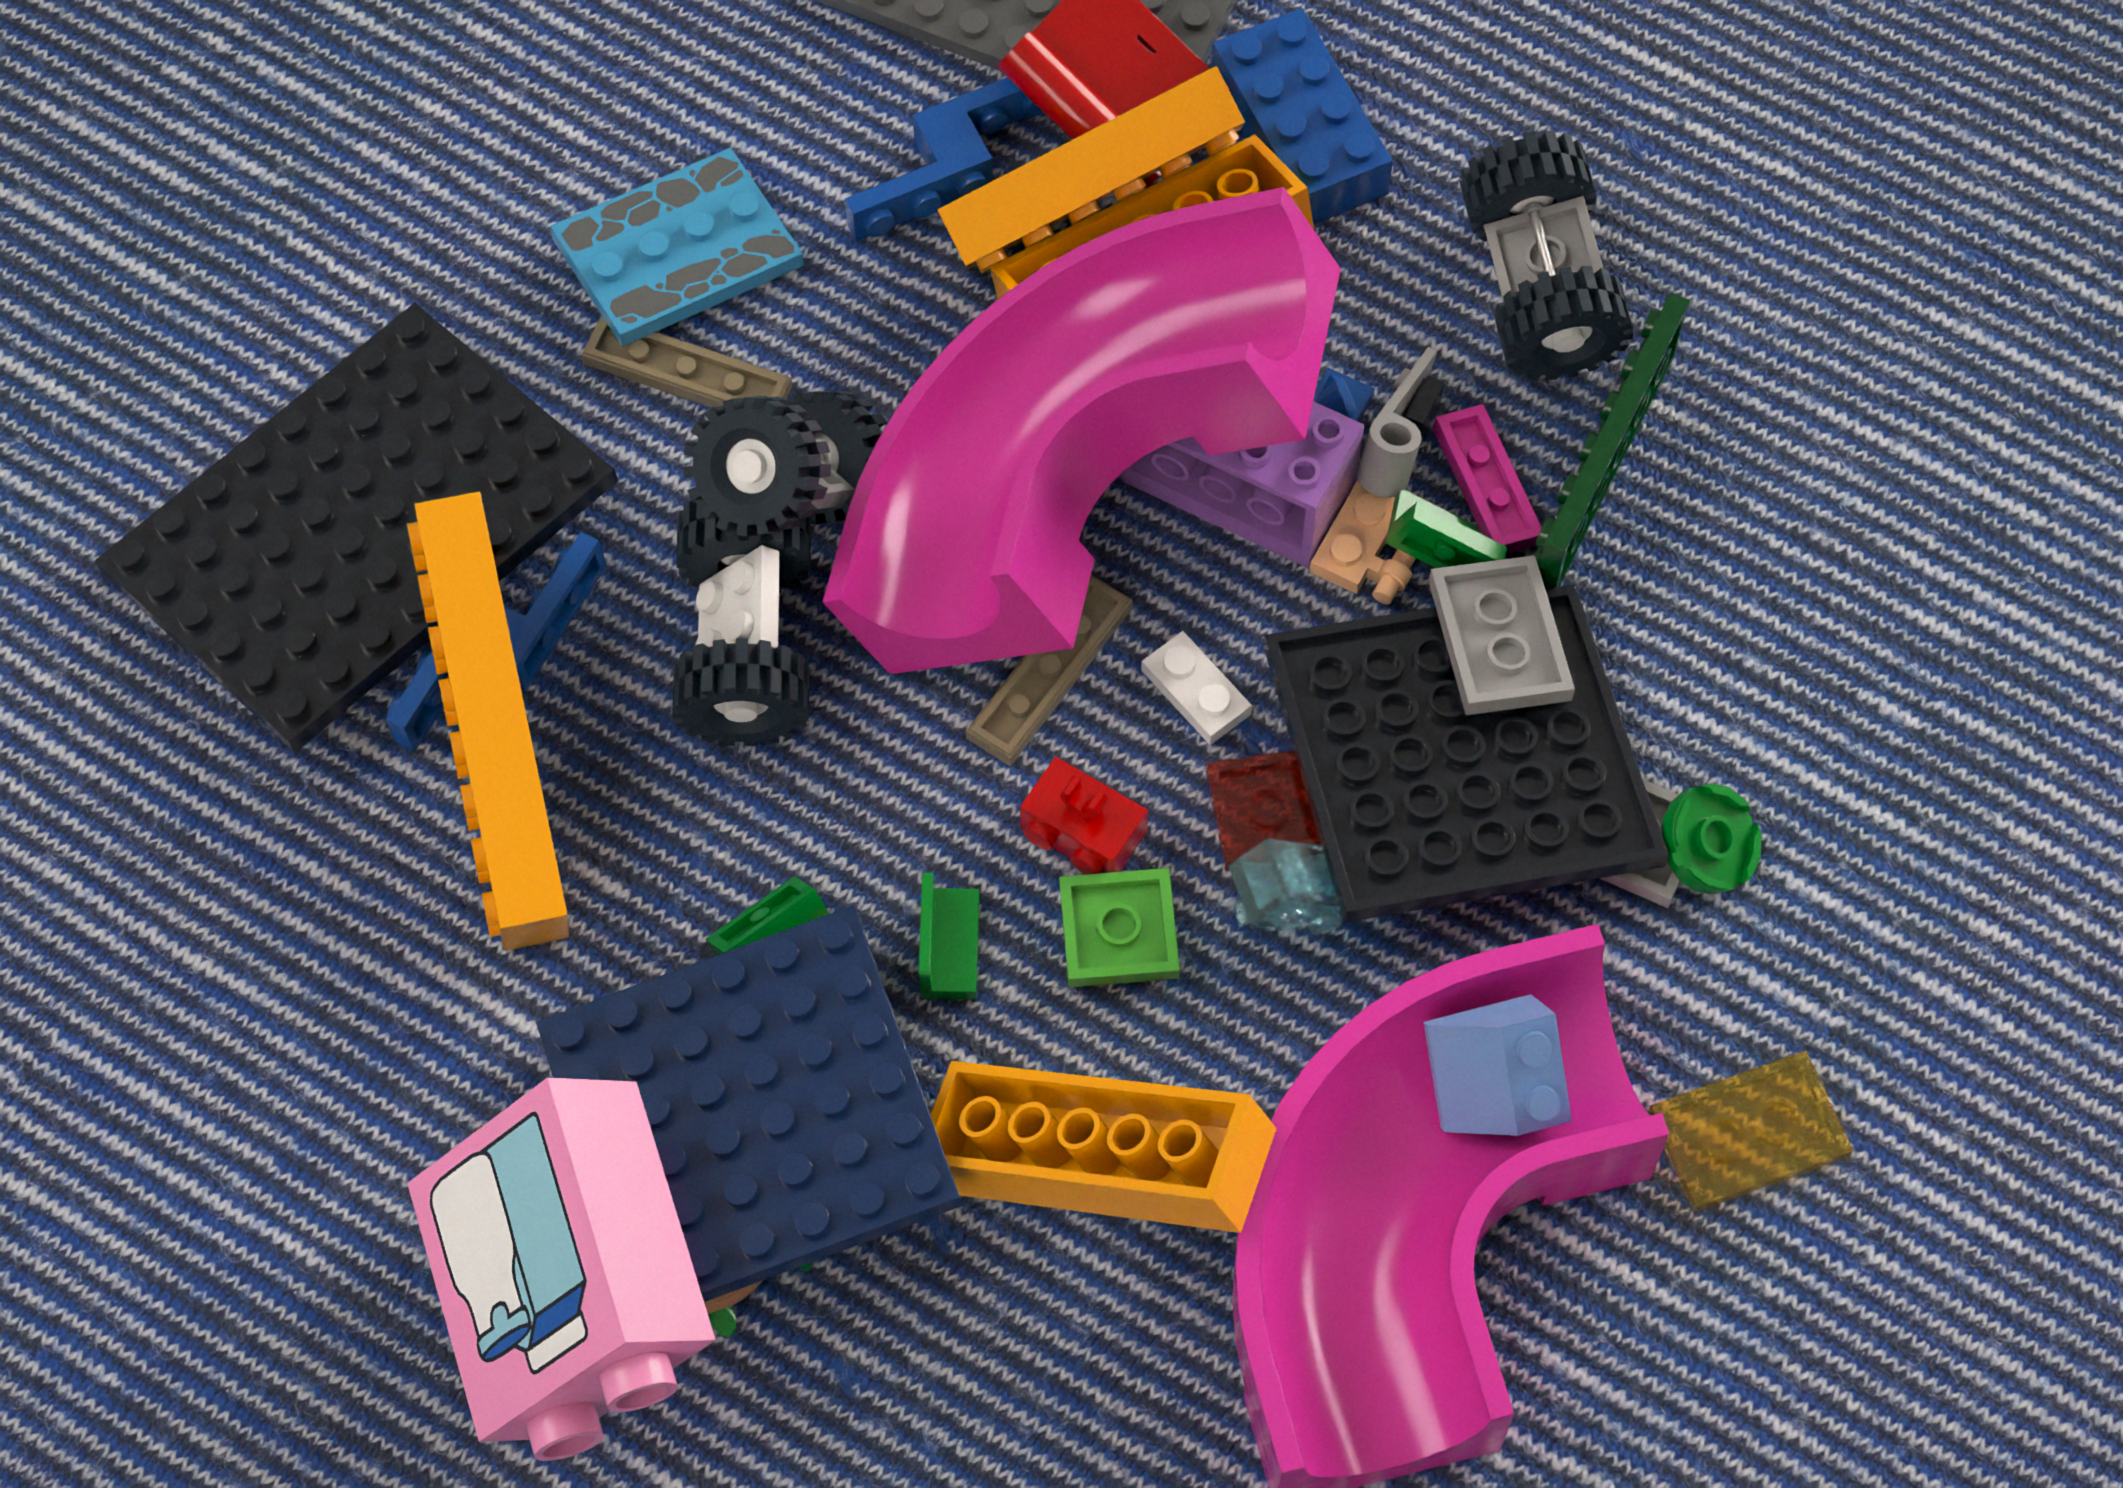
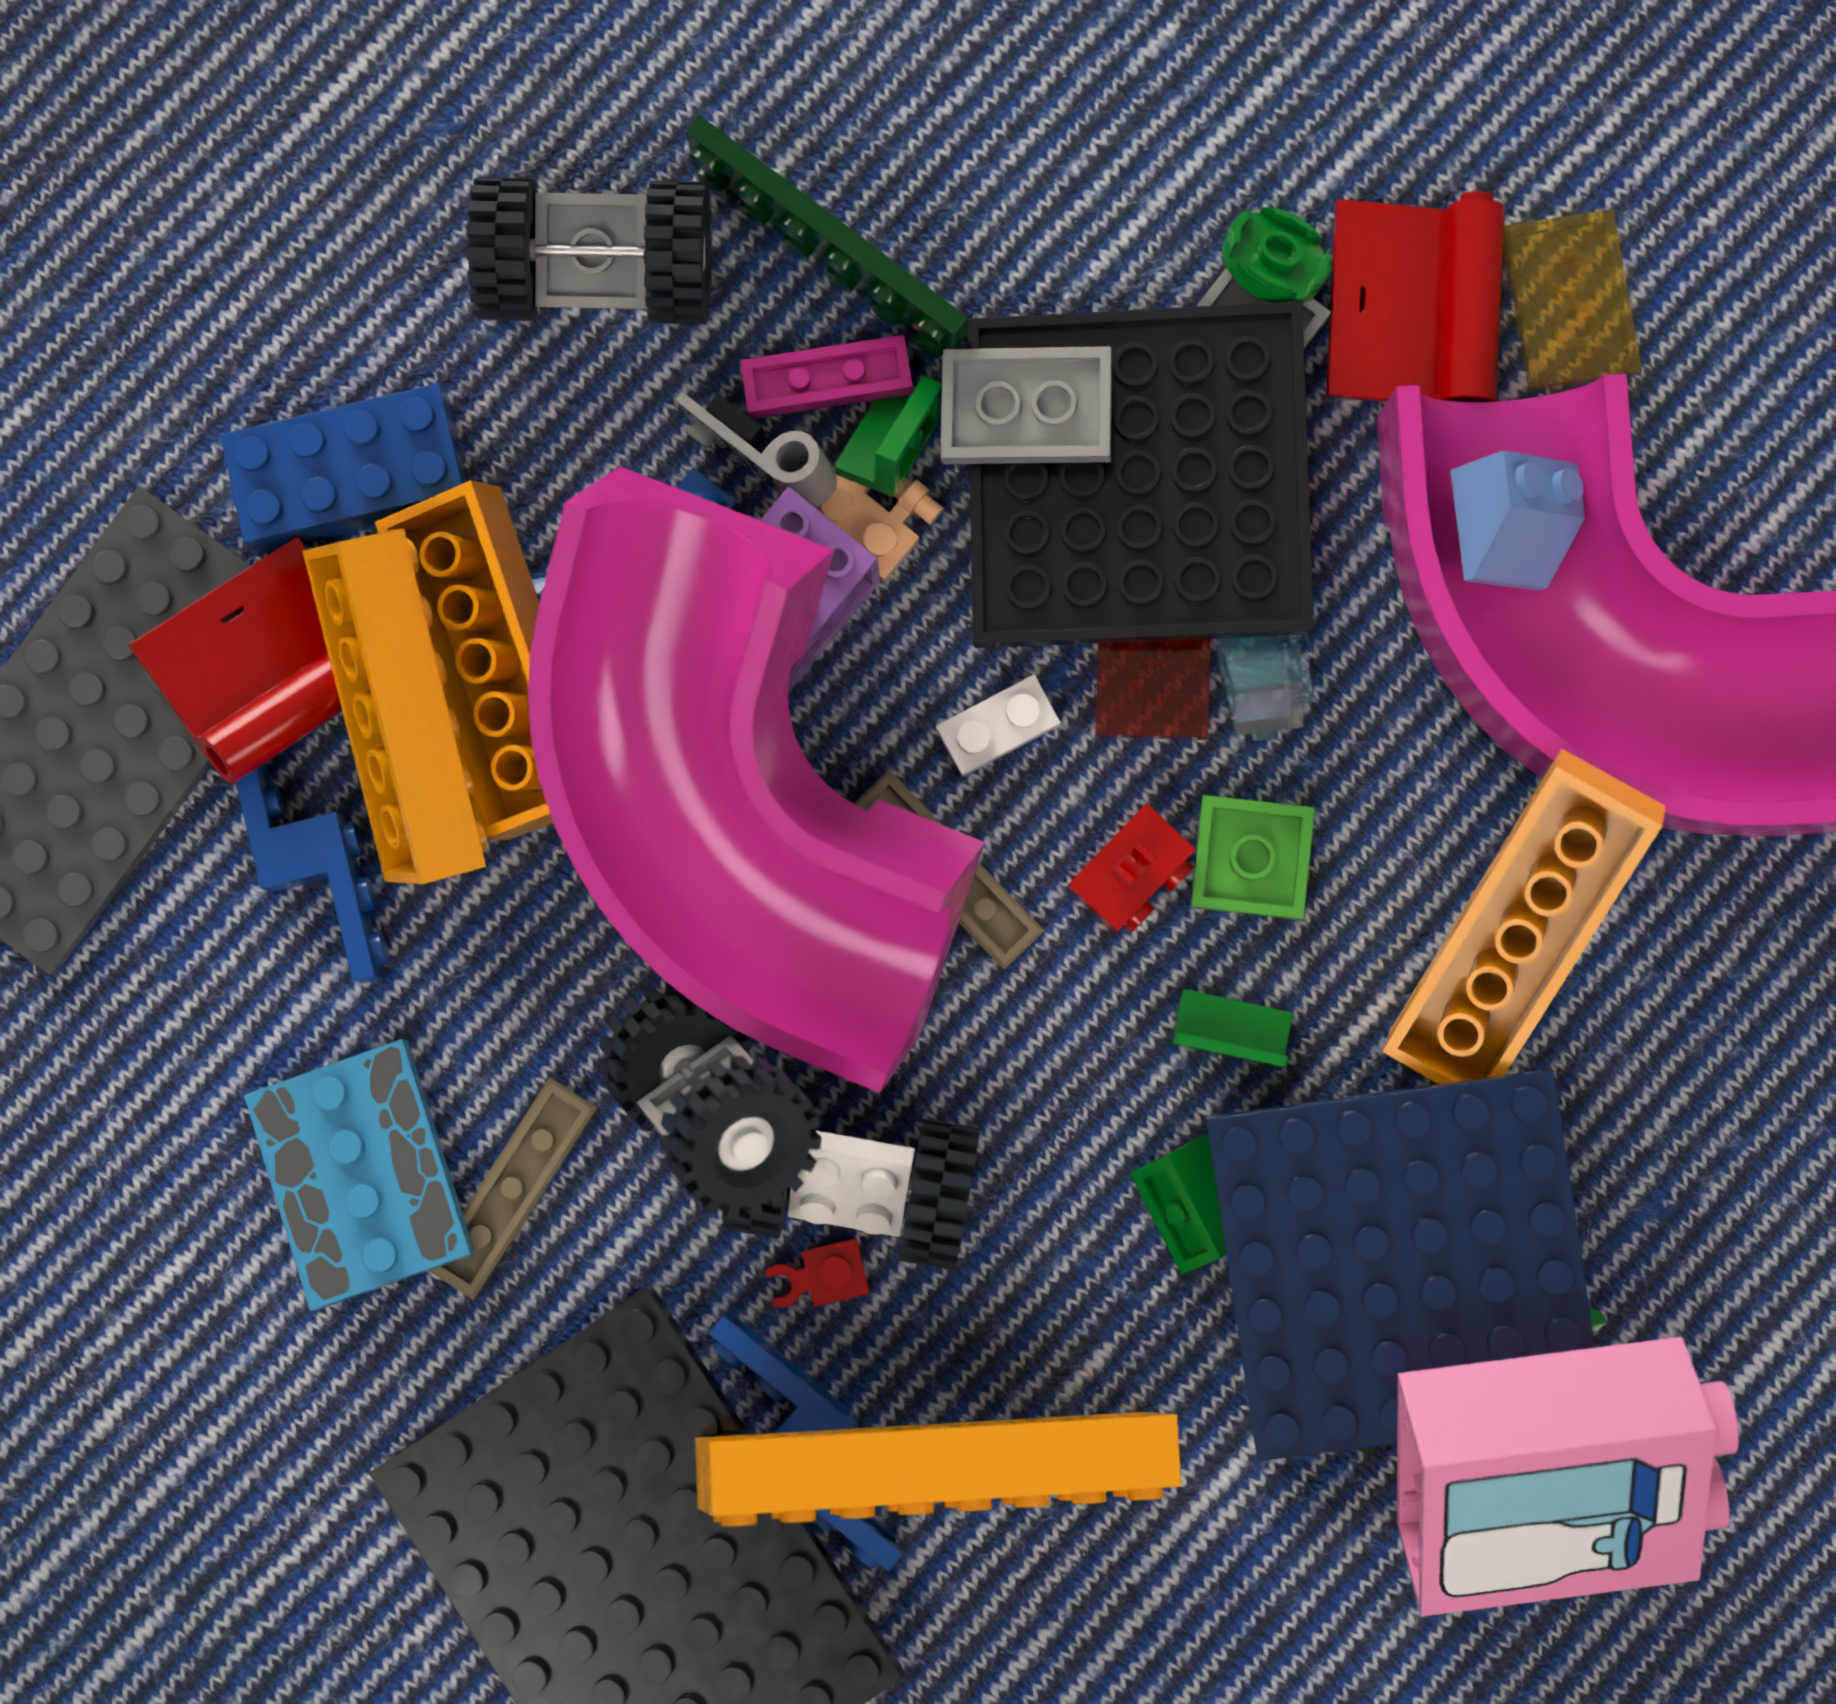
camera: 75 degrees left, 20 degrees up
none -> red plate [765,1237,870,1308]
none -> red door [1326,191,1505,402]

